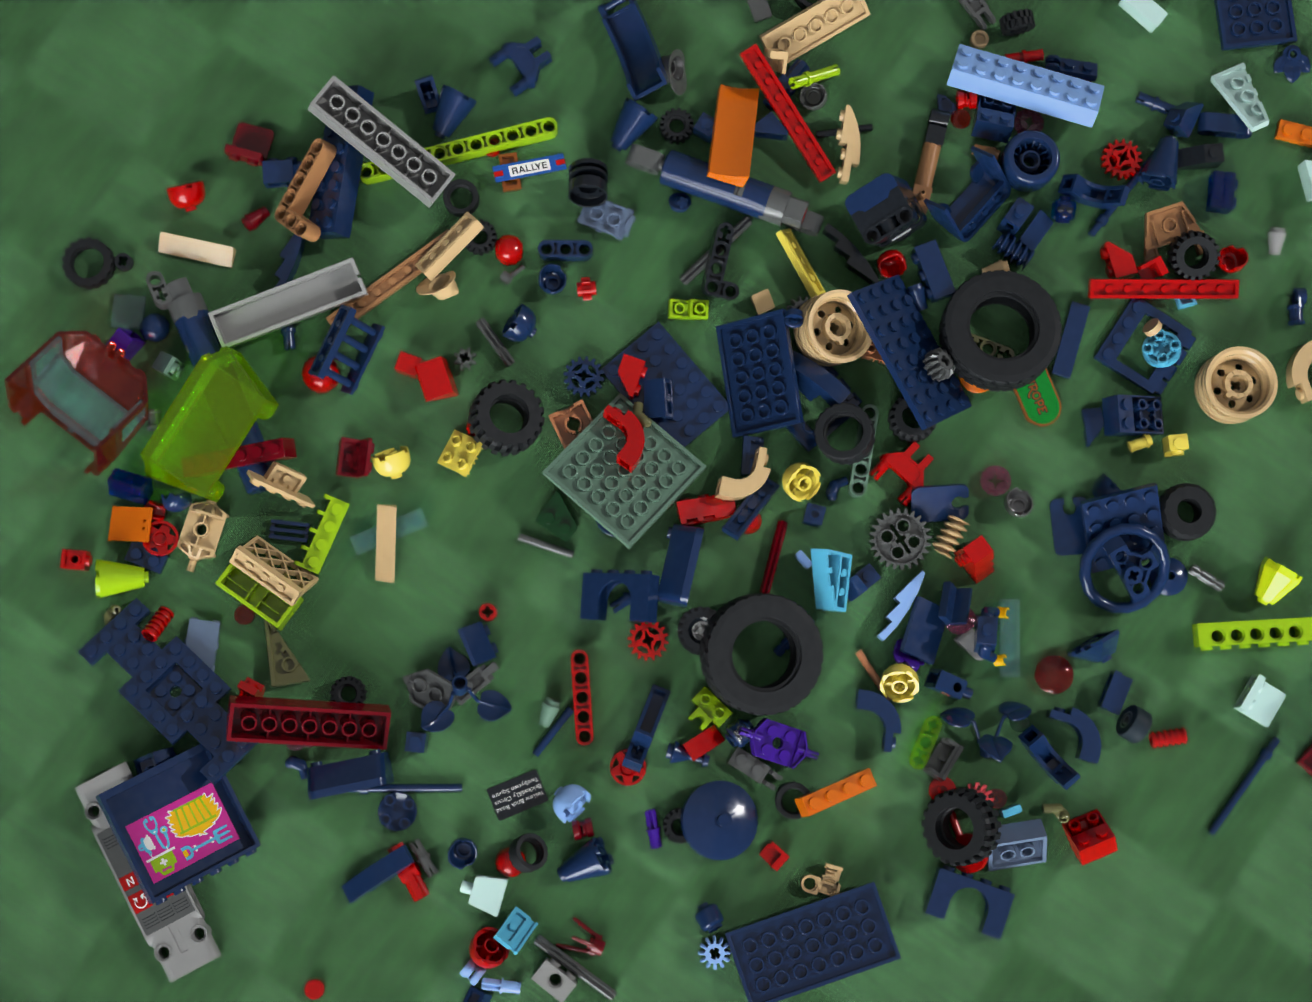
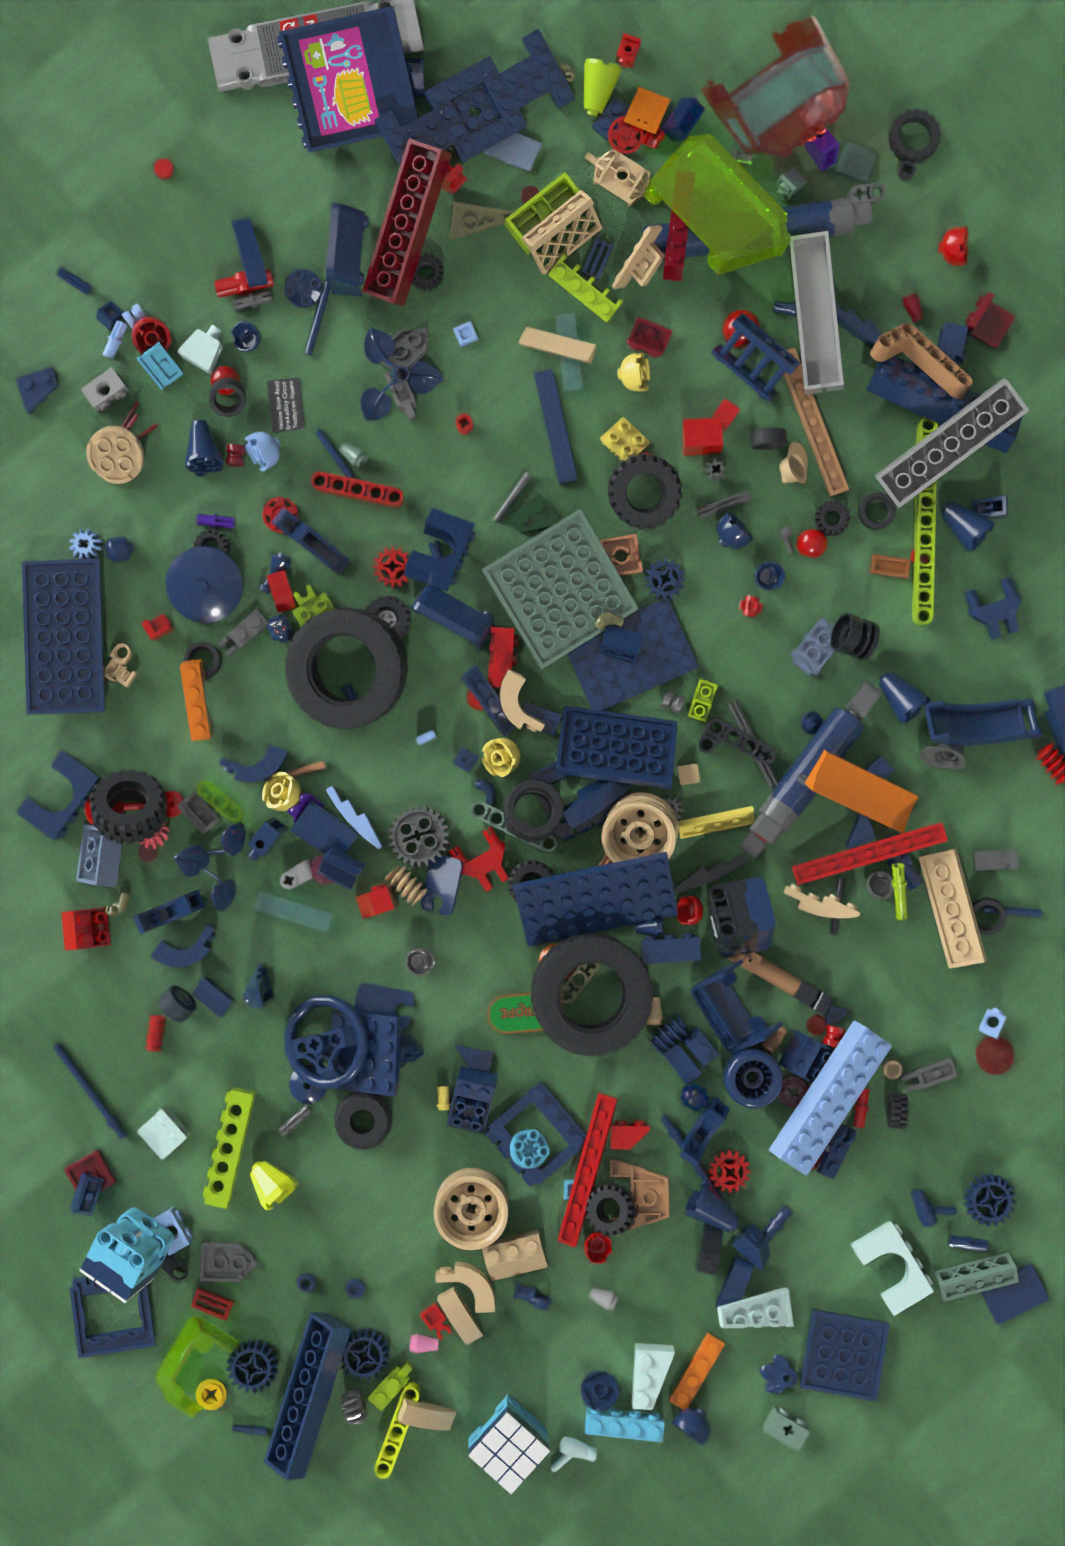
camera: 110 degrees right, 5 degrees up
dark blue hair [140,313,170,342] -> none
red piece [141,606,174,642] -> none
tan slope [158,232,237,268] -> none
dark blue hair [161,492,192,512] -> none
dark blue arm [285,756,308,780] -> none
dark blue brick [404,731,429,753] -> none
tan slope [415,211,484,281] -> none
dark blue slope [458,621,499,667] -> none
sticker [492,153,567,183] -> none
dark grey axle [534,935,617,1000] -> none
dark blue beam [538,240,593,261] -> none
red arch [603,404,645,473] -> none
red slope [618,354,648,400] -> none
black tyre [660,107,694,145] -> none
dark purple plate [738,718,819,769] -> none
dark red axle [759,520,788,594] -> none
tan panel [763,48,788,74] -> none
dark blue tile [784,308,803,328] -> none
medium azure wedge [810,548,852,612] -> none
dark blue slope [848,563,881,602] -> none
dark grey gear [923,347,956,382] -> none
dark blue torso [974,607,1010,666] -> none
clear pink gear [980,465,1011,496] -> none
medium azure tile [998,803,1023,818] -> none
clear red dish [1034,655,1074,694] -> none
dark blue tile [1051,301,1090,379] -> none
red panel [1136,255,1169,279] -> none
tan tile [1142,318,1162,337] -> none
light yellow brick [1162,433,1189,457] -> none
clear blue brick [1206,170,1238,214] -> none
none -> tan tile [86,426,145,484]
none -> light blue tile [453,321,478,347]
none -> tan slope [482,1229,548,1281]
none -> dark blue tile [534,369,578,485]
none -> flat silver wheel [661,689,686,715]
none -> black tyre [750,427,788,450]

